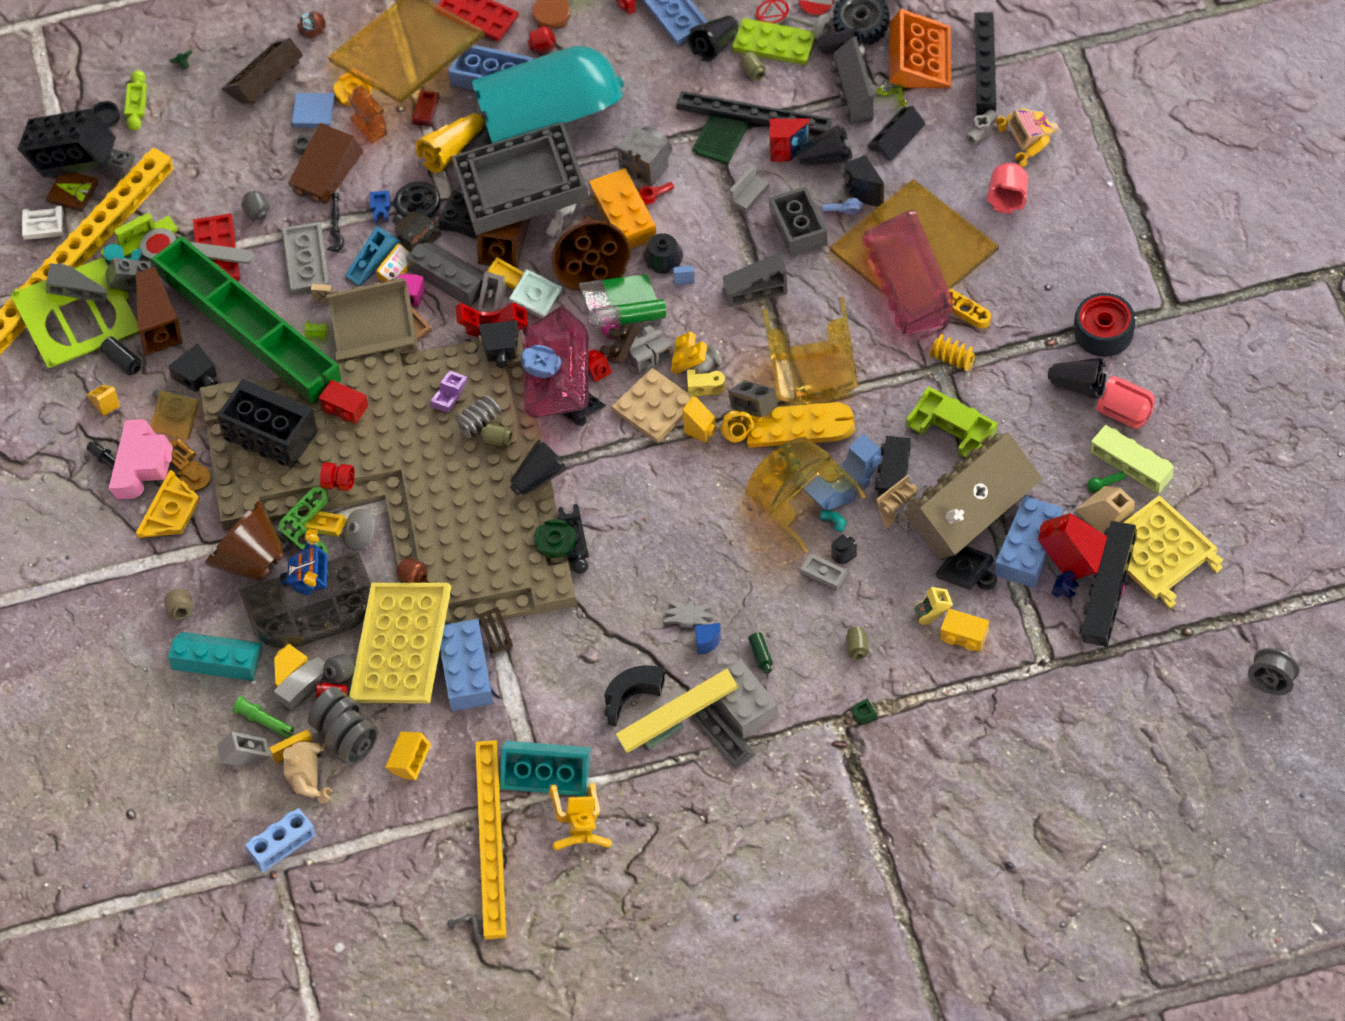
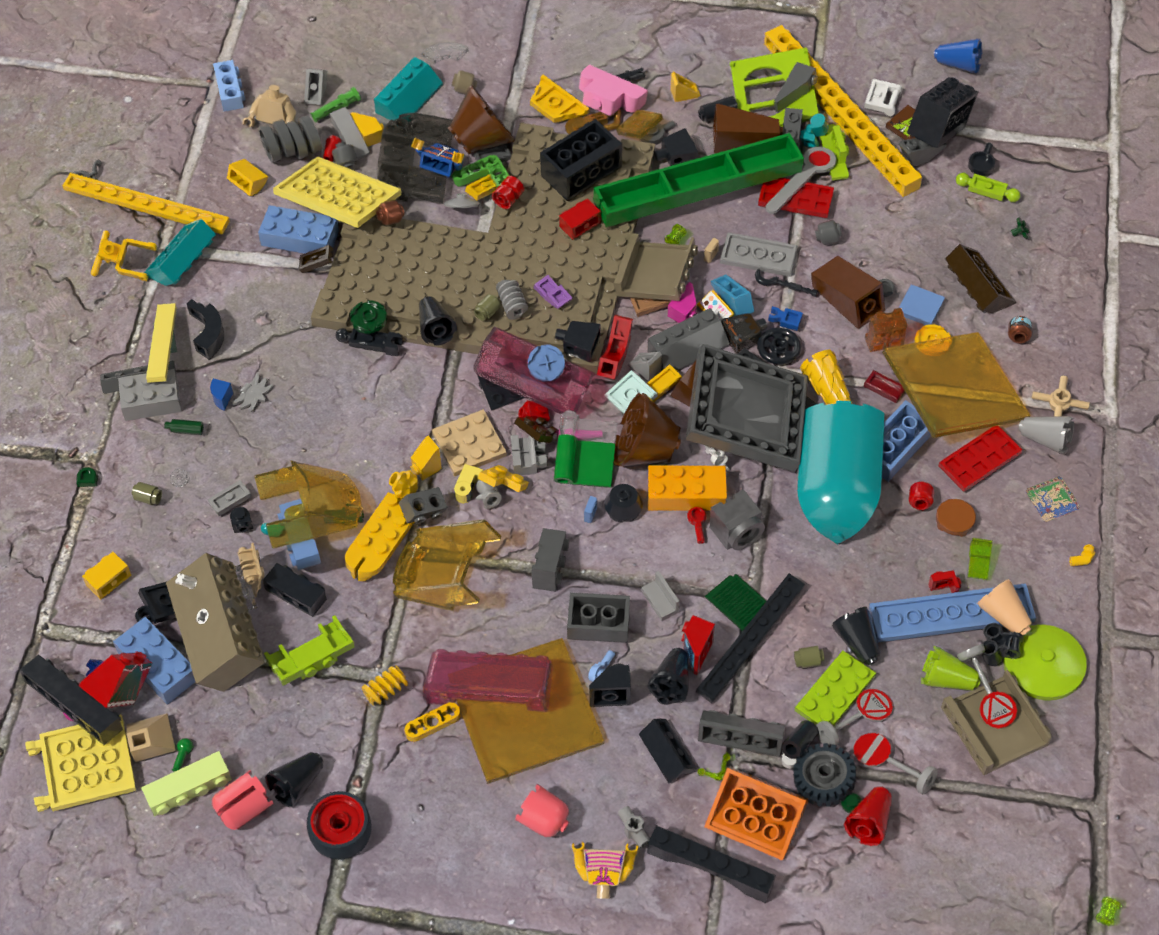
camera: 110 degrees right, 0 degrees up
yellow tile [270,729,313,764] -> none
light yellow leg [914,587,953,625] -> none

